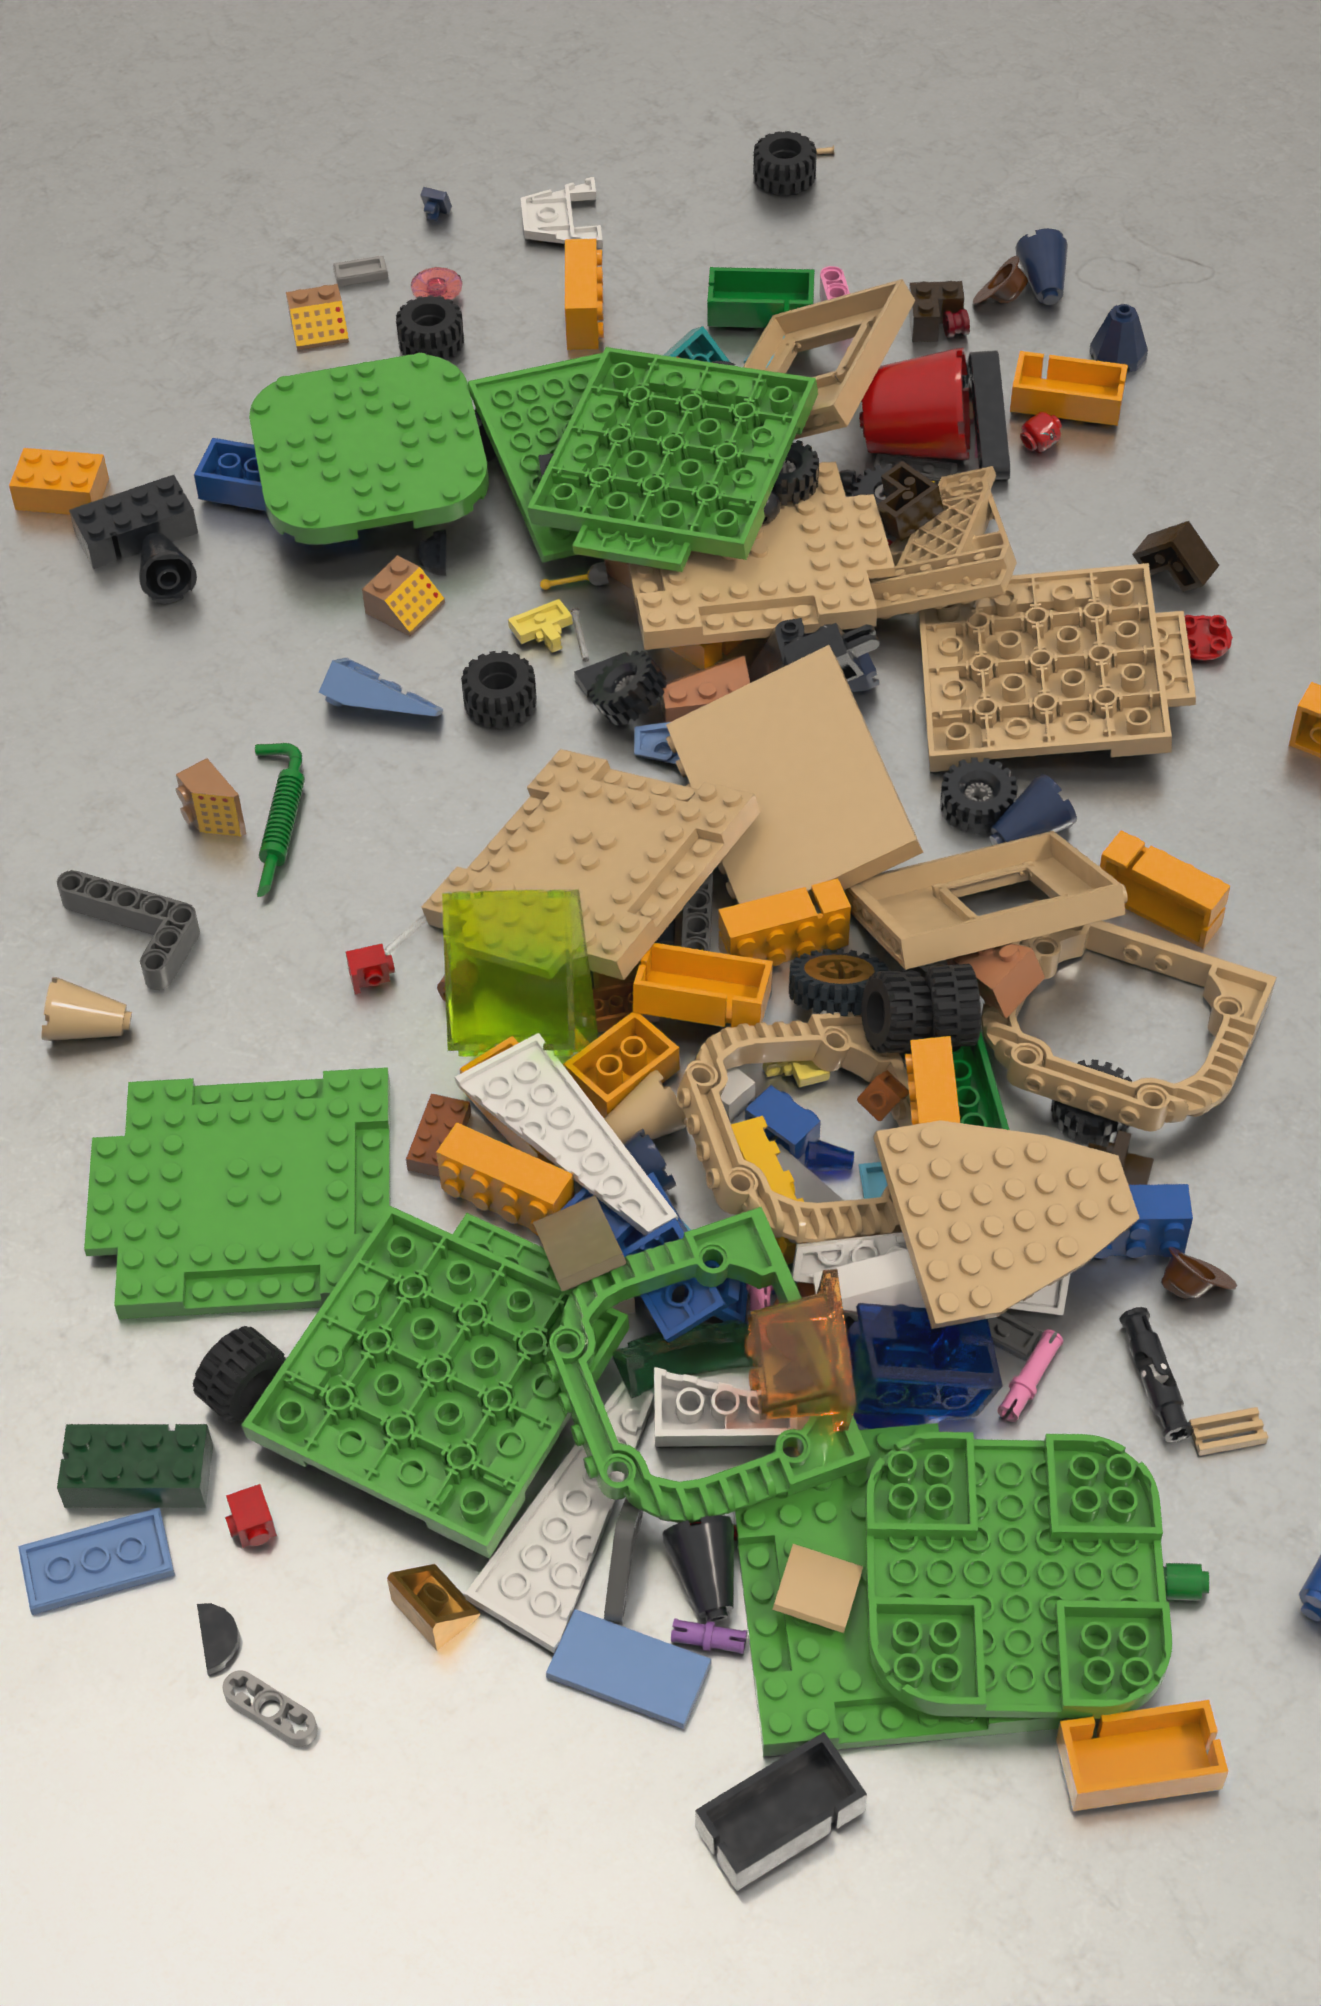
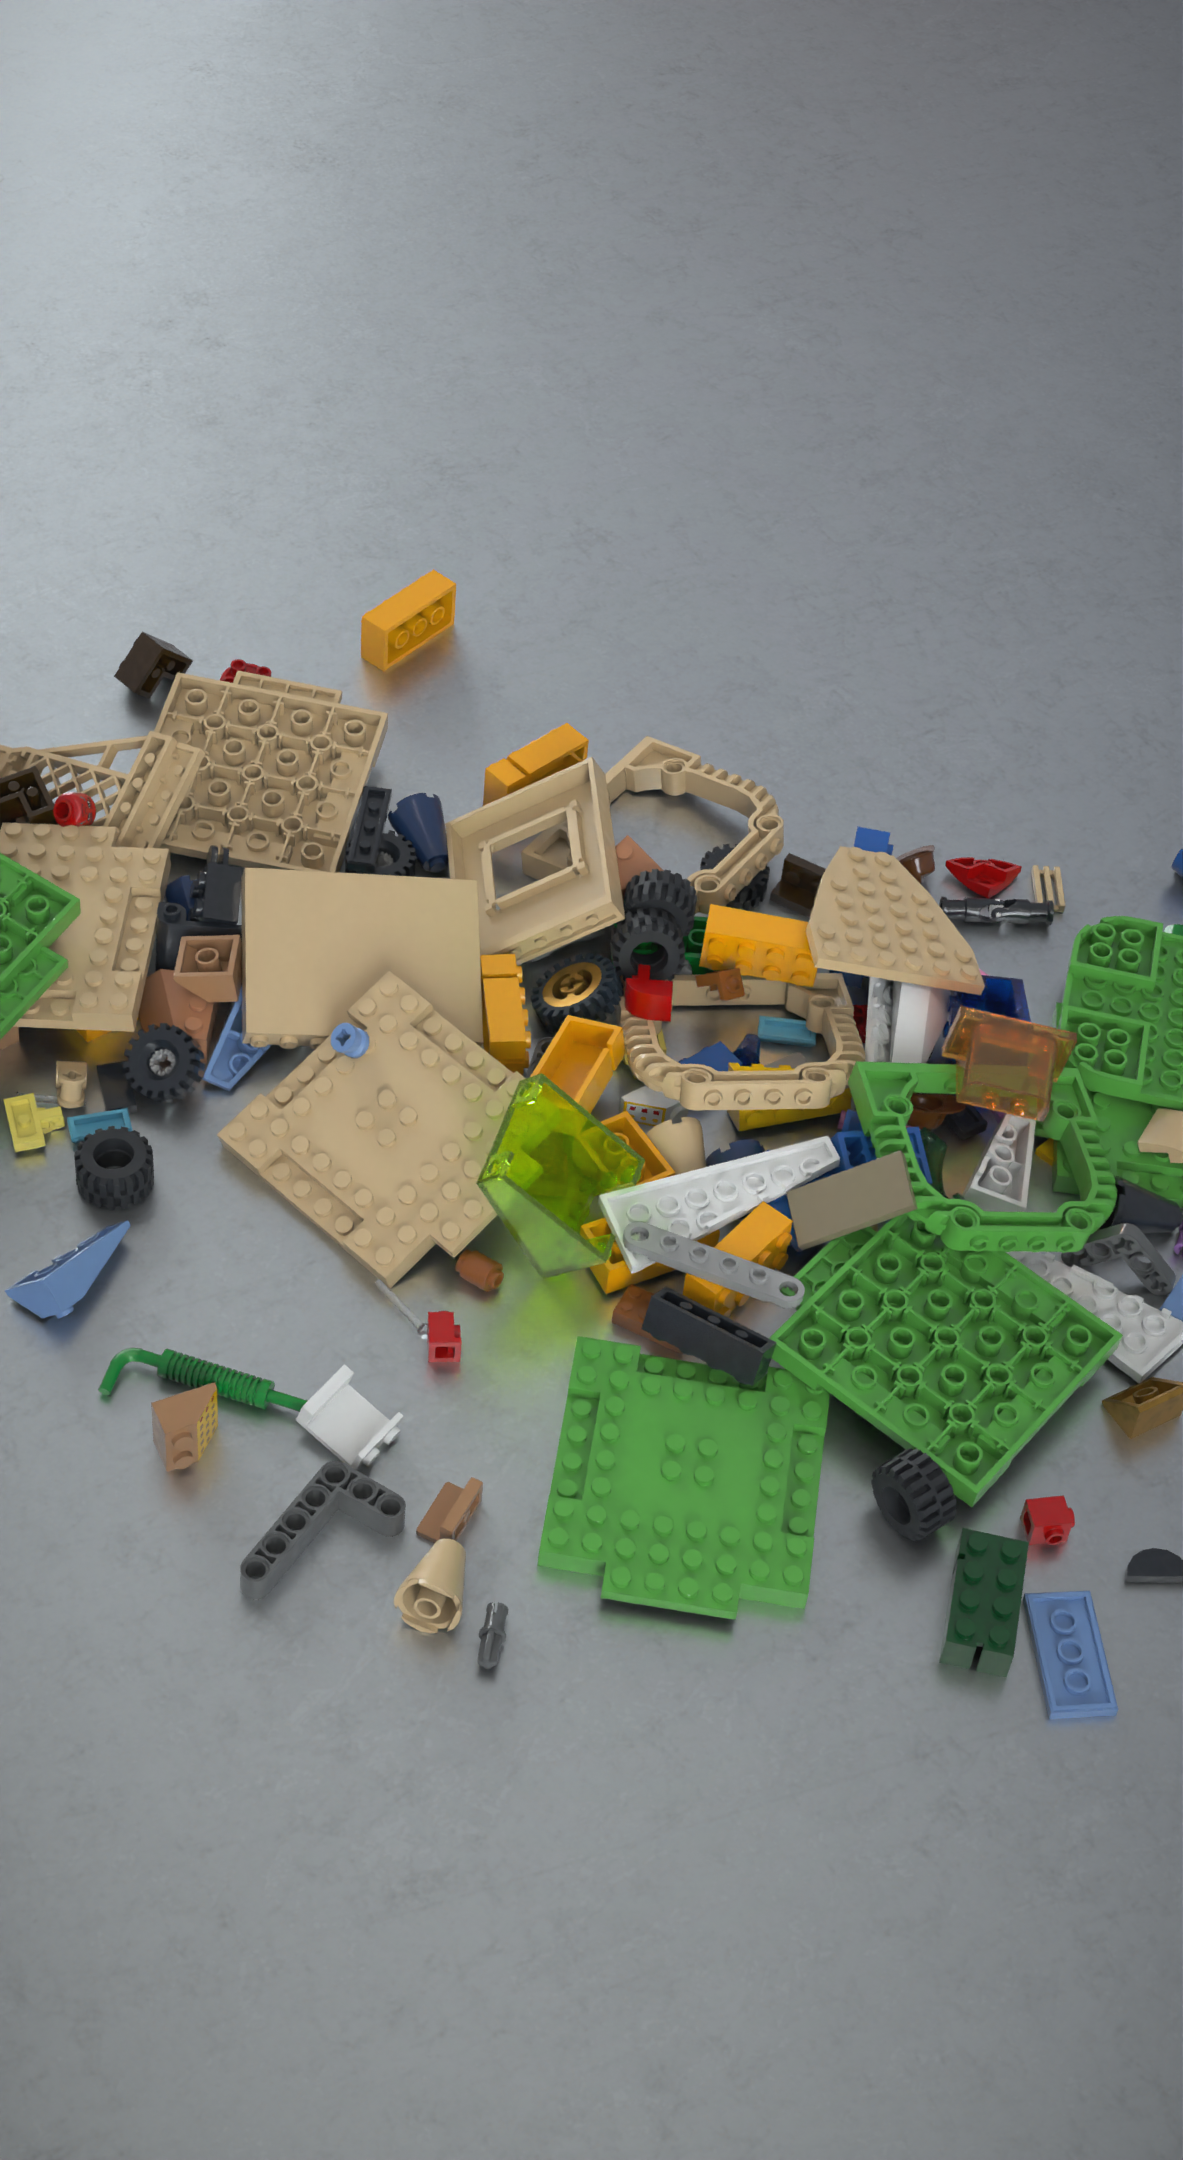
camera: 85 degrees left, 5 degrees down
none -> red head [53,792,96,827]
none -> tan piece [55,1061,87,1108]
none -> medium azure tile [67,1108,133,1144]
none -> medium nougat slope [173,935,242,1002]
none -> white panel [296,1364,403,1470]
none -> medium blue wheel [331,1023,370,1058]
none -> black tile [347,786,392,873]
none -> medium nougat panel [416,1477,483,1543]
none -> dark grey axle [477,1602,509,1669]
none -> light grey plate [623,1222,805,1309]
none -> red brick [624,964,673,1022]
none -> black brick [641,1286,777,1386]
none -> red brick [945,857,1022,898]

